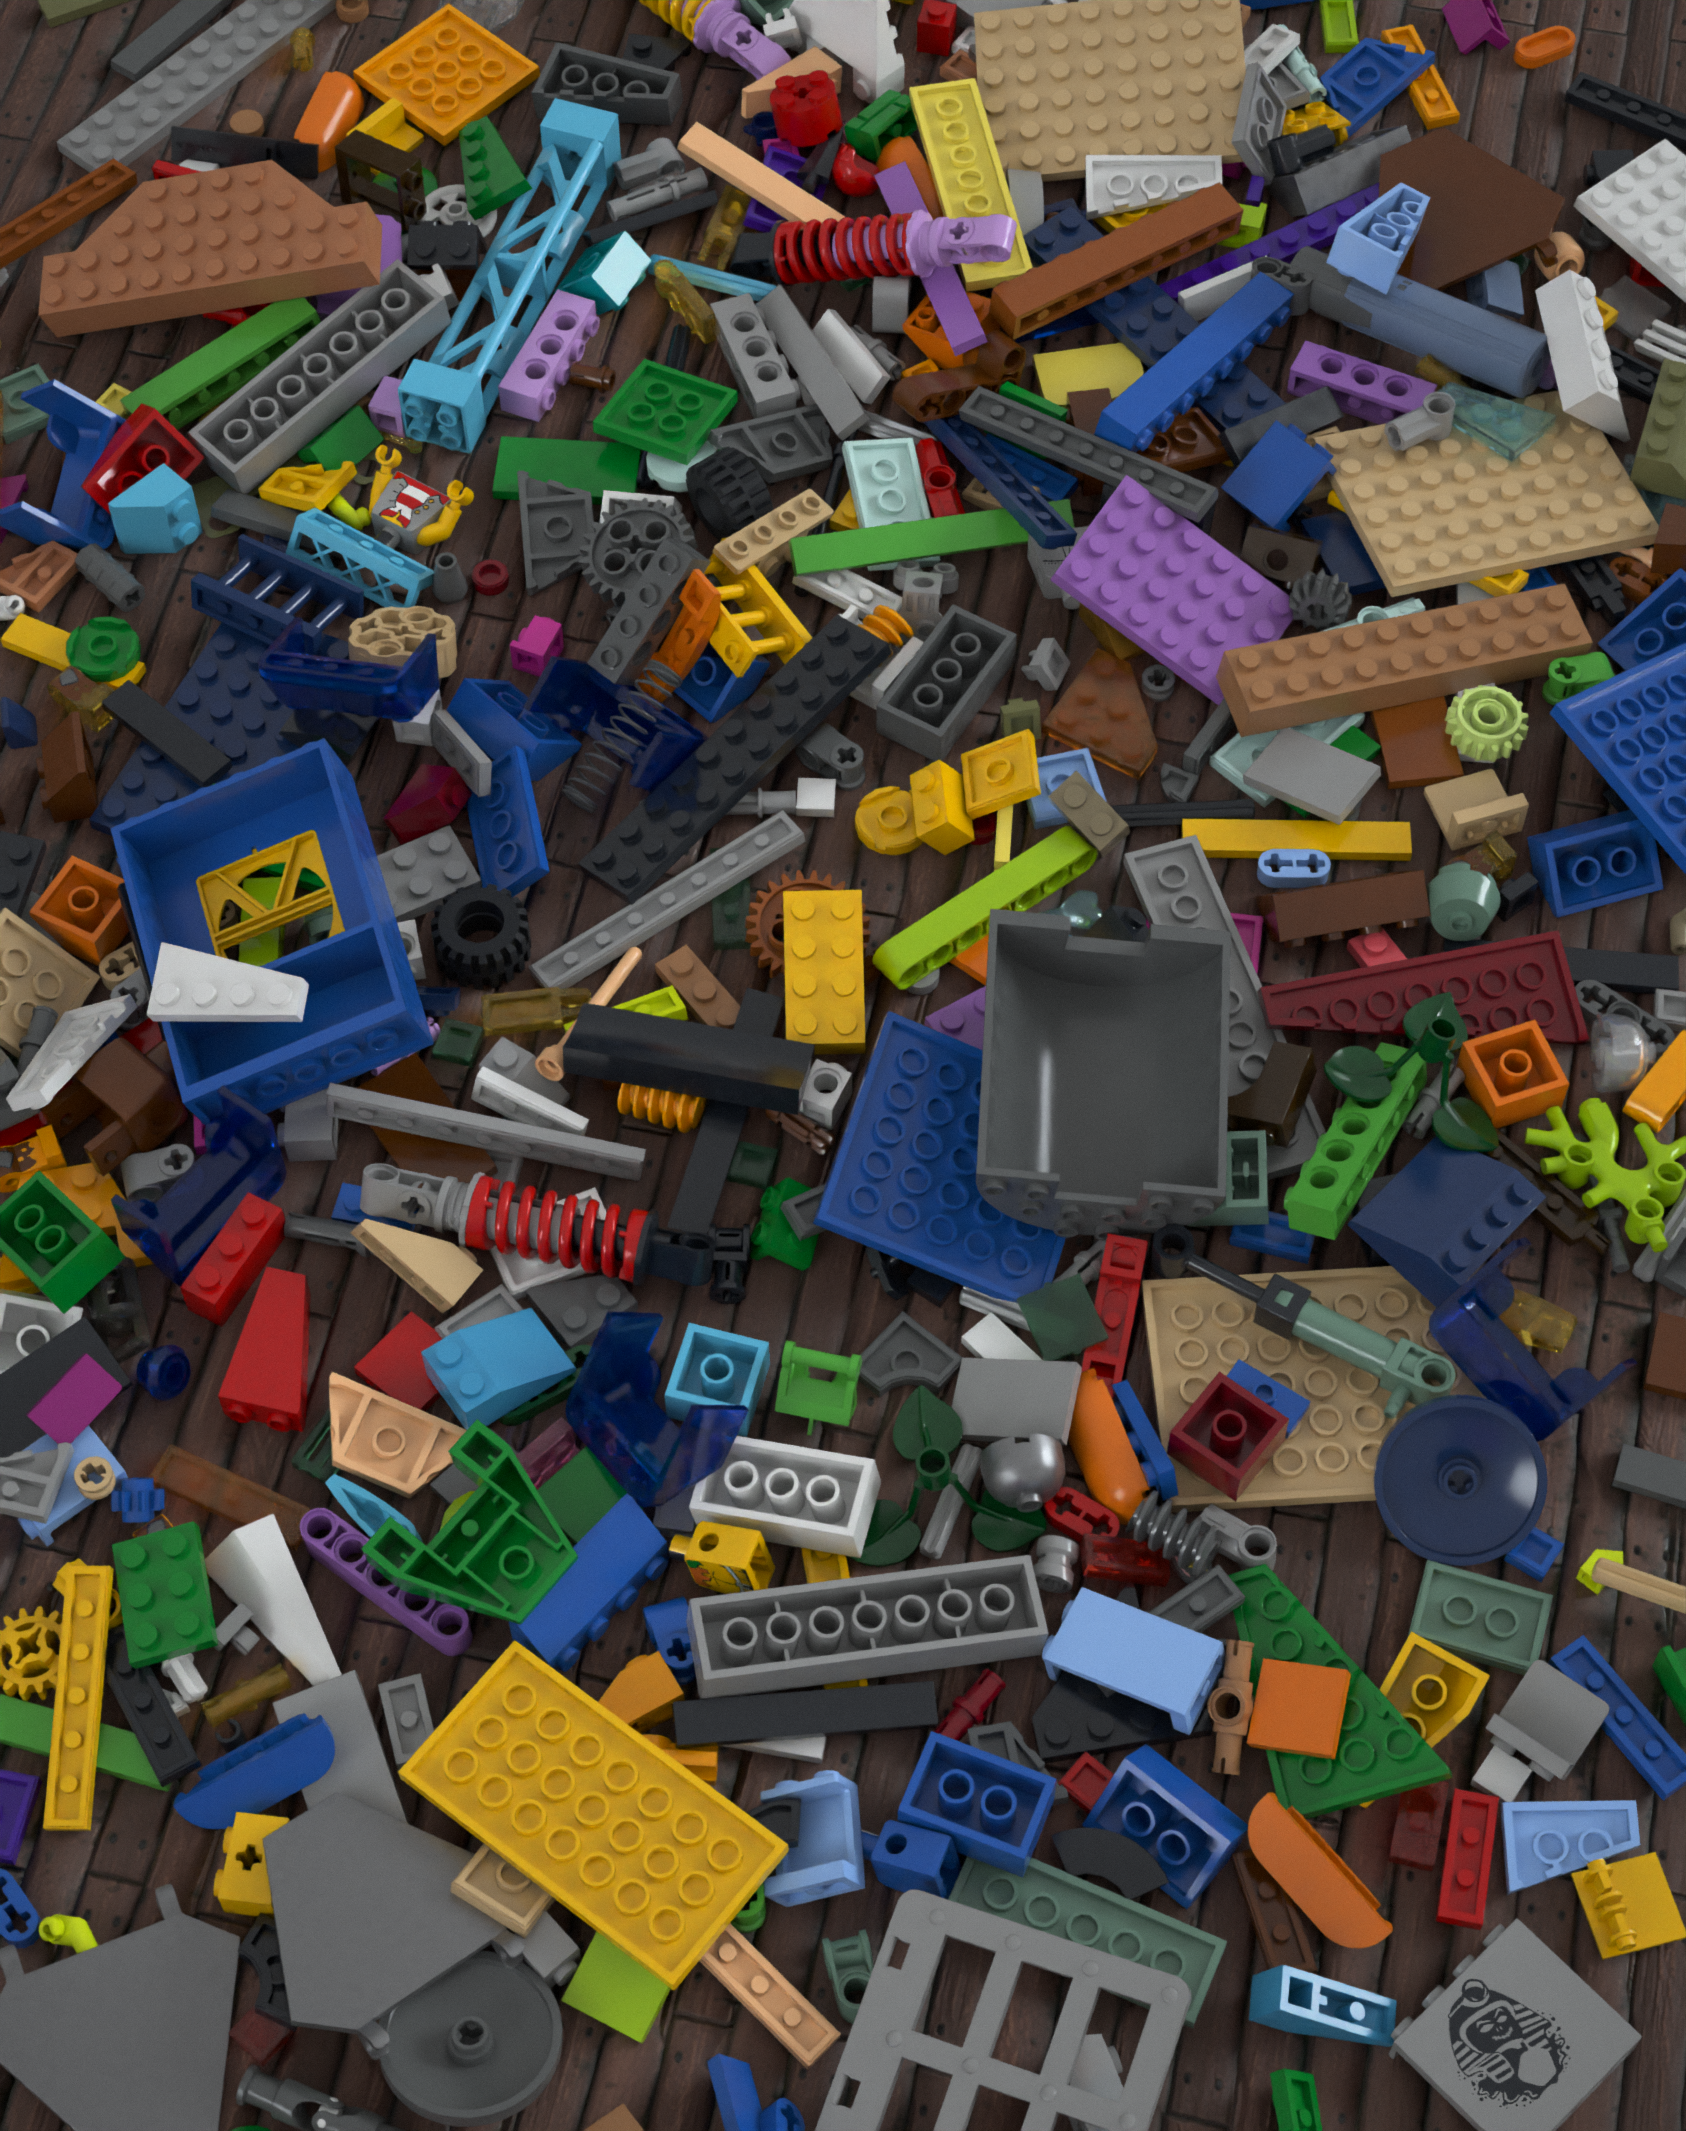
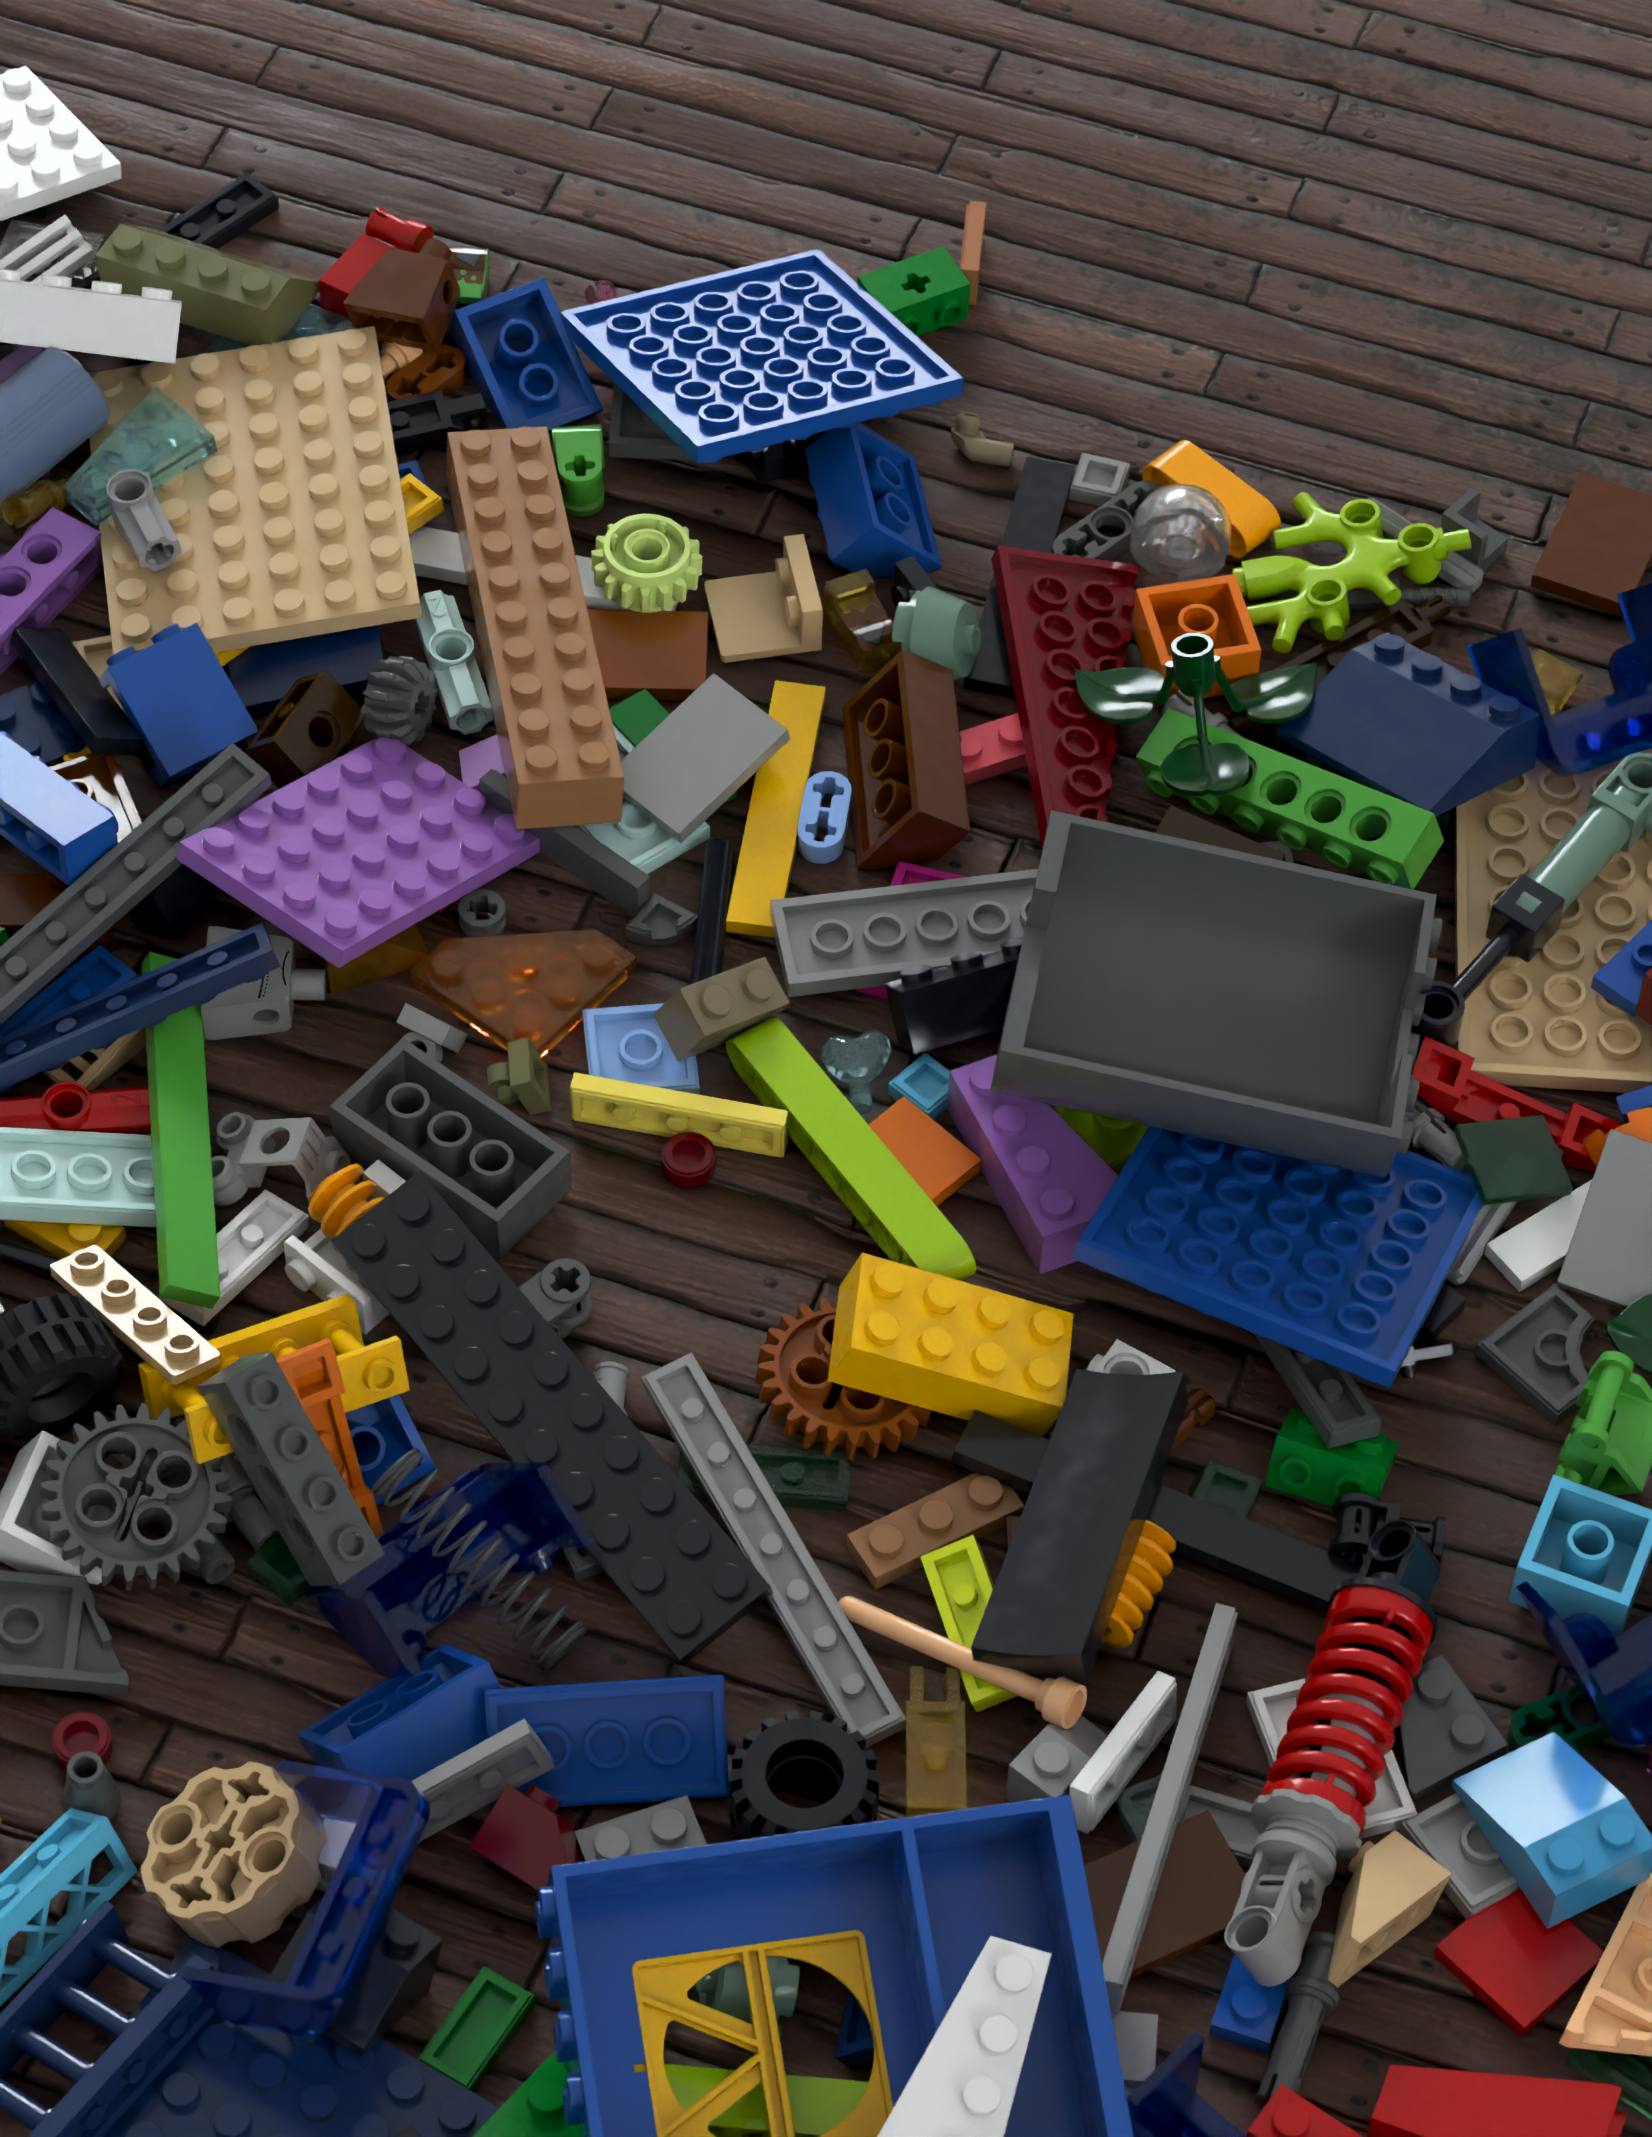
camera: 85 degrees left, 5 degrees down
dark pink brick [510,615,564,679] -> none
white tile [796,778,836,817] -> none
yellow tile [855,786,923,855] -> none
yellow brick [910,759,975,855] -> none
yellow tile [961,728,1041,820] -> none

